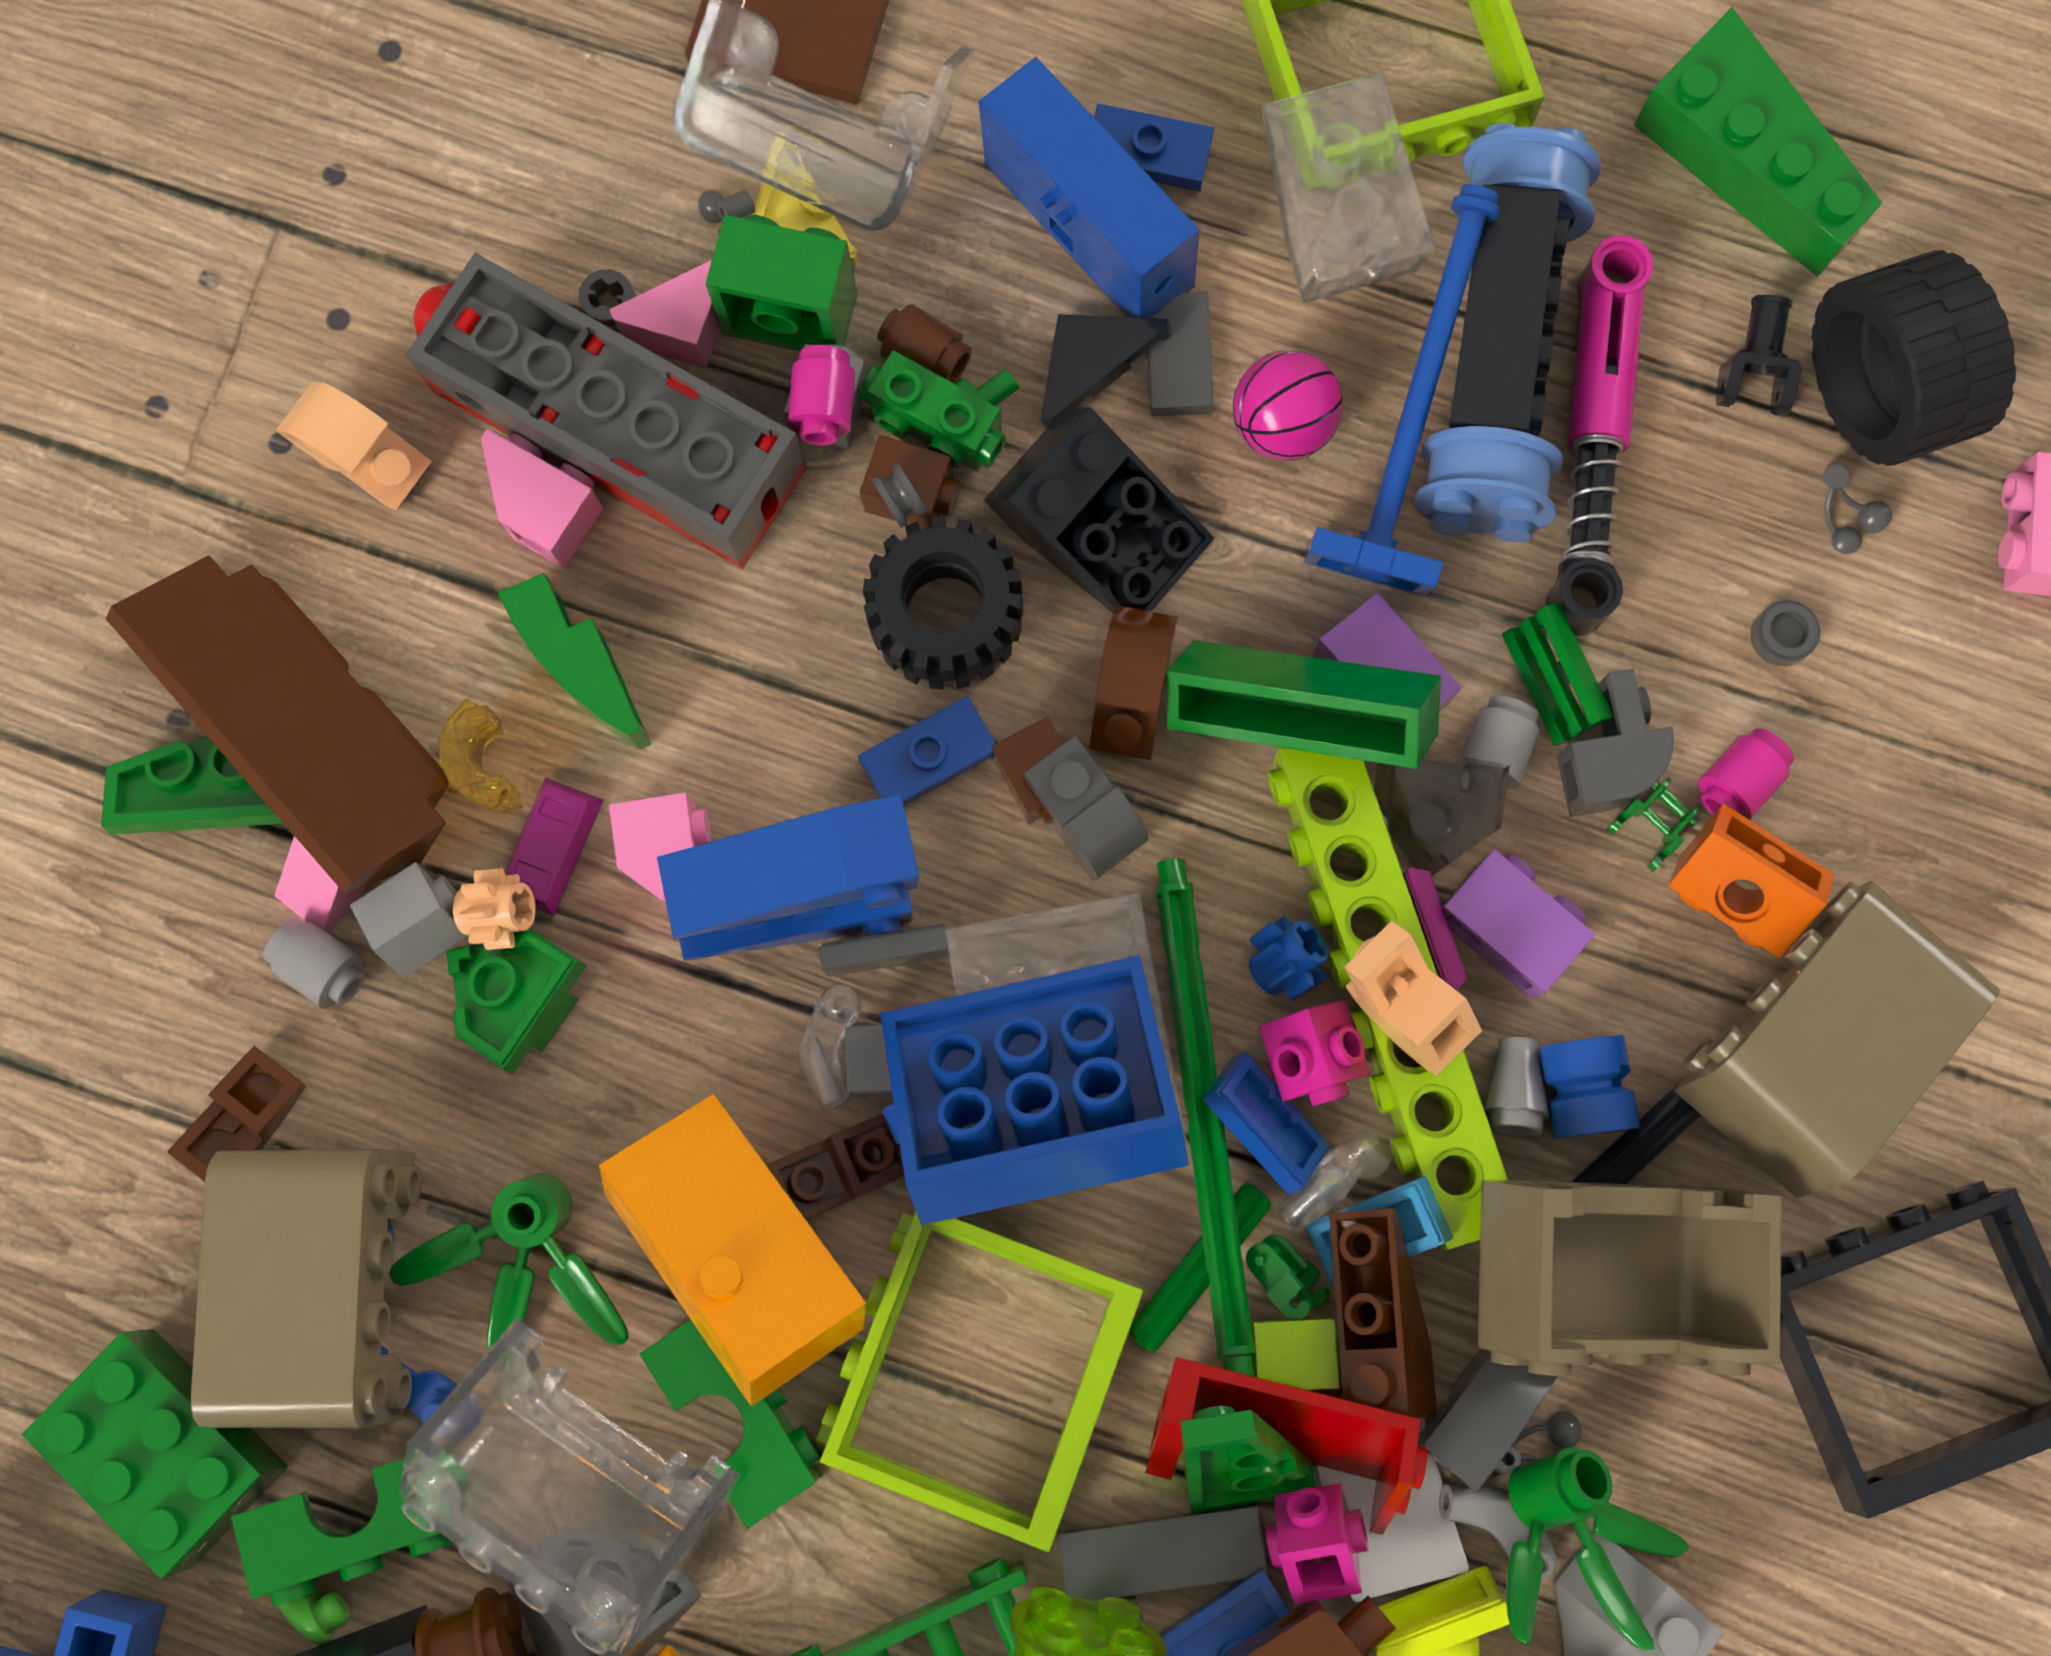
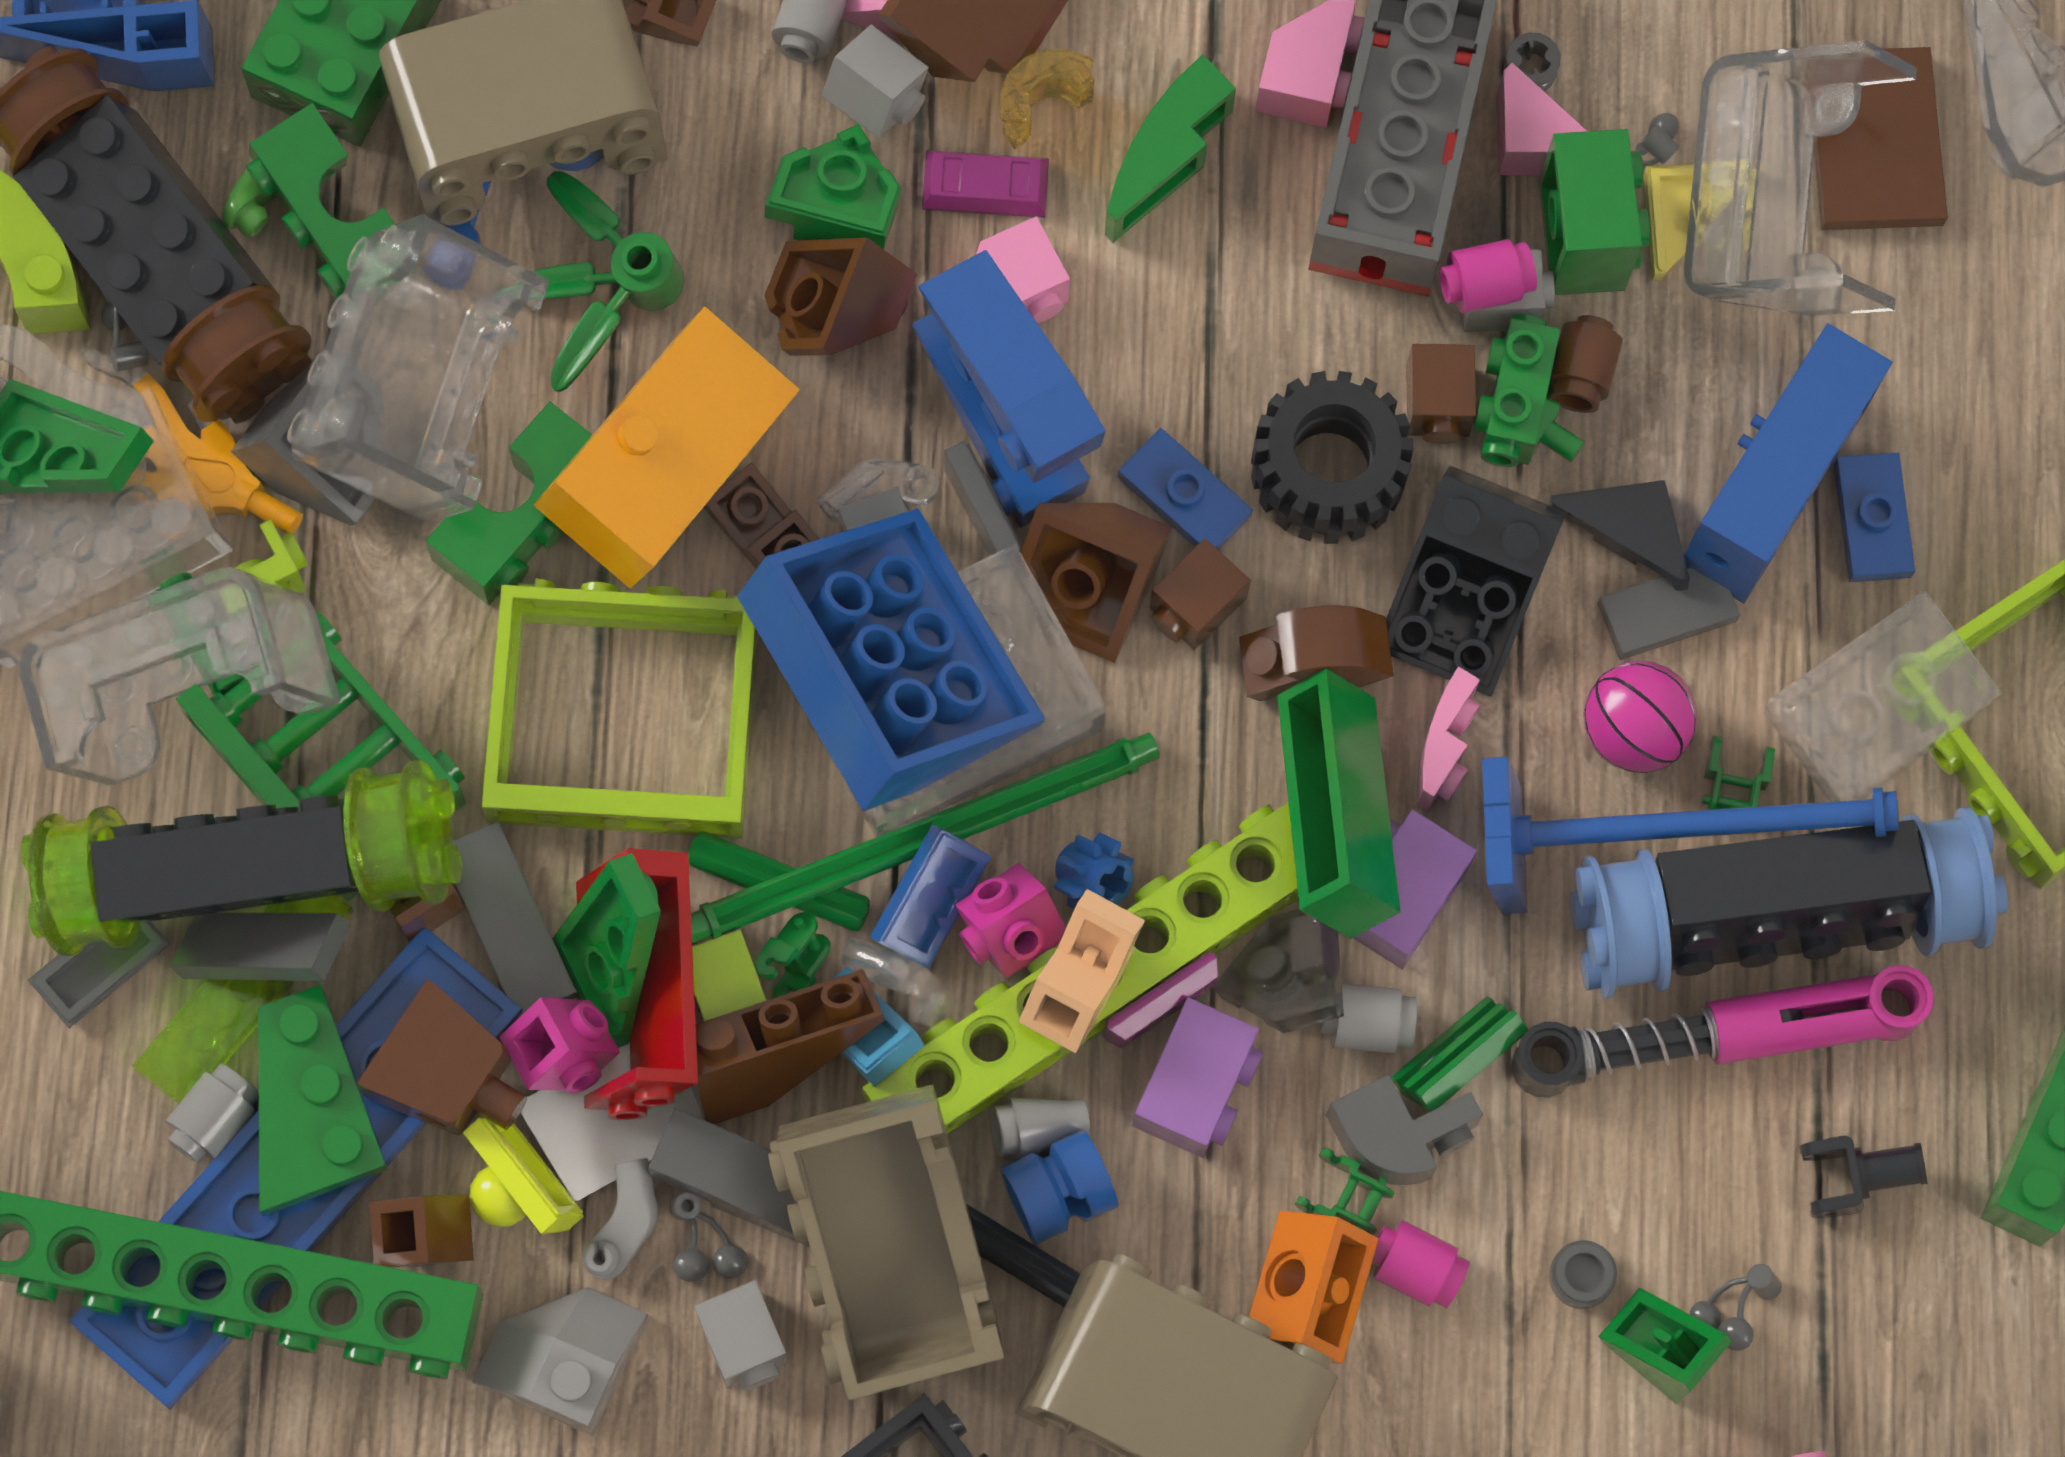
camera: 65 degrees right, 5 degrees down
light nougat gear [453,868,536,950] -> none
dark grey bush [871,462,928,528] -> none
dark grey brick [1021,735,1149,880] -> none
green plant [1506,1447,1689,1650] -> none
black tyre [1811,250,2016,466] -> none
none -> light grey brick [694,1280,788,1391]
none -> reddish brown slope [764,237,917,356]
none -> reddish brown slope [1017,503,1173,663]
none -> bright pink slope [1417,666,1481,813]
none -> green slope [1598,1287,1732,1405]
none -> green piece [1702,736,1775,810]

